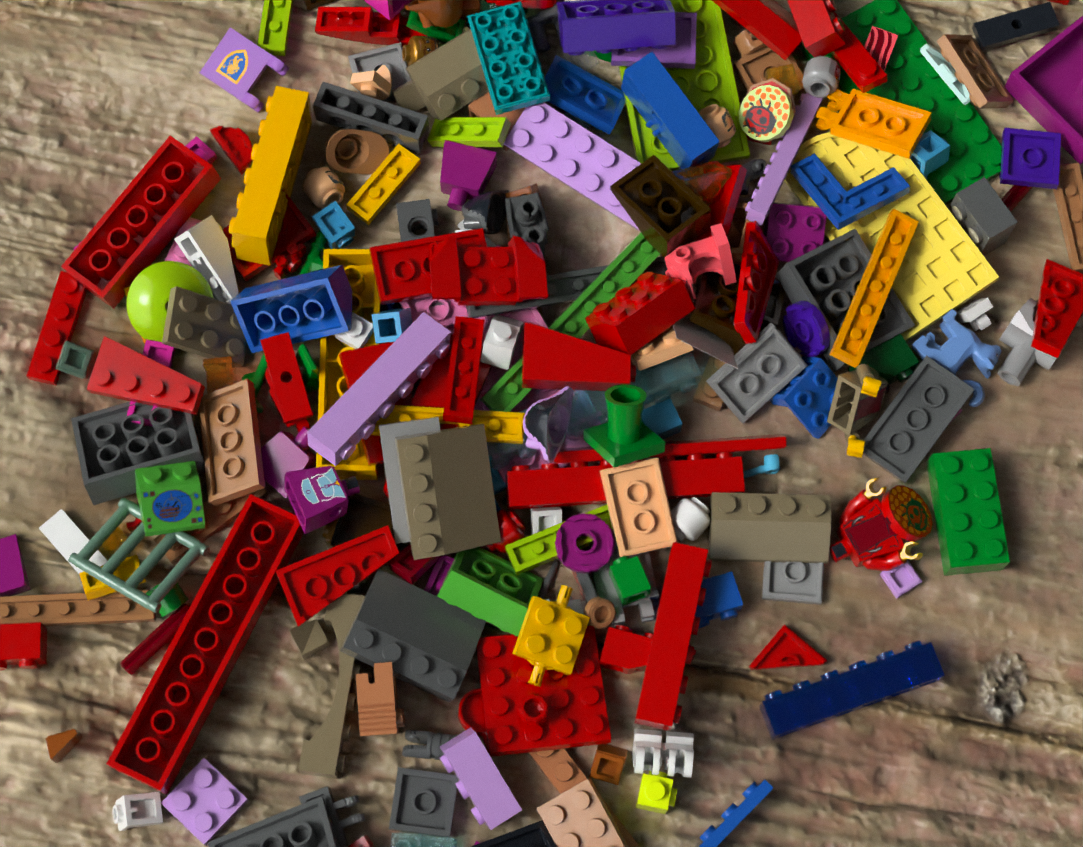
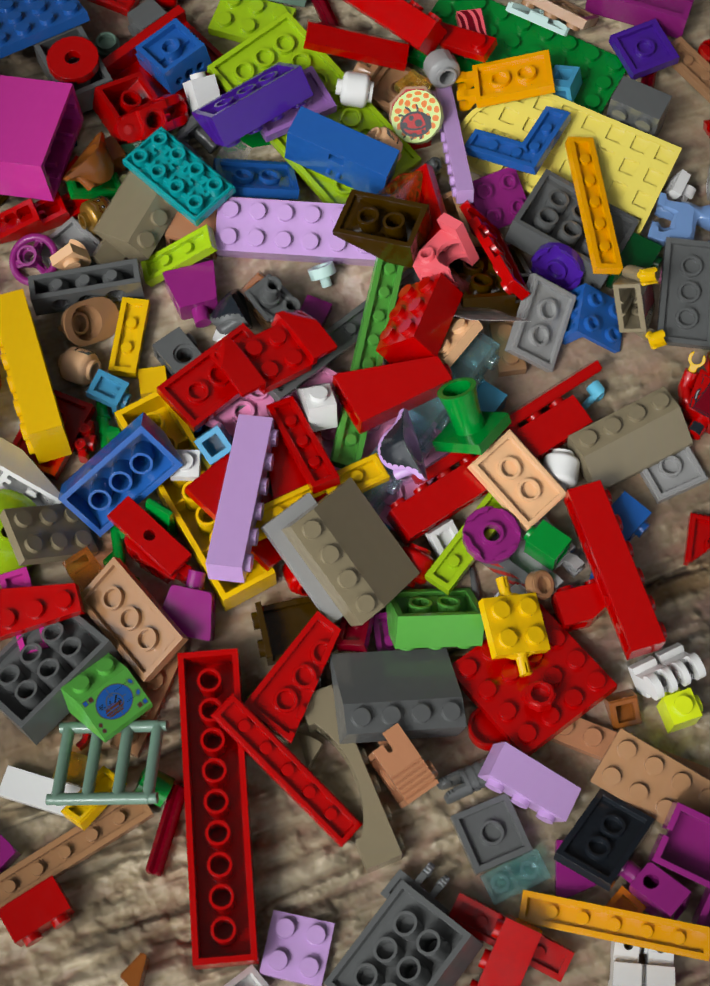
camera: 30 degrees left, 5 degrees down
magenta torso [284,466,360,534] -> none
none -> magenta piece [9,233,59,286]
none -> yellow tile [137,365,167,398]
none -> red tile [210,693,363,847]
none -> magenta tile [300,294,332,327]
none -> light aqua tile [308,261,337,288]
none -> white head [335,71,374,108]

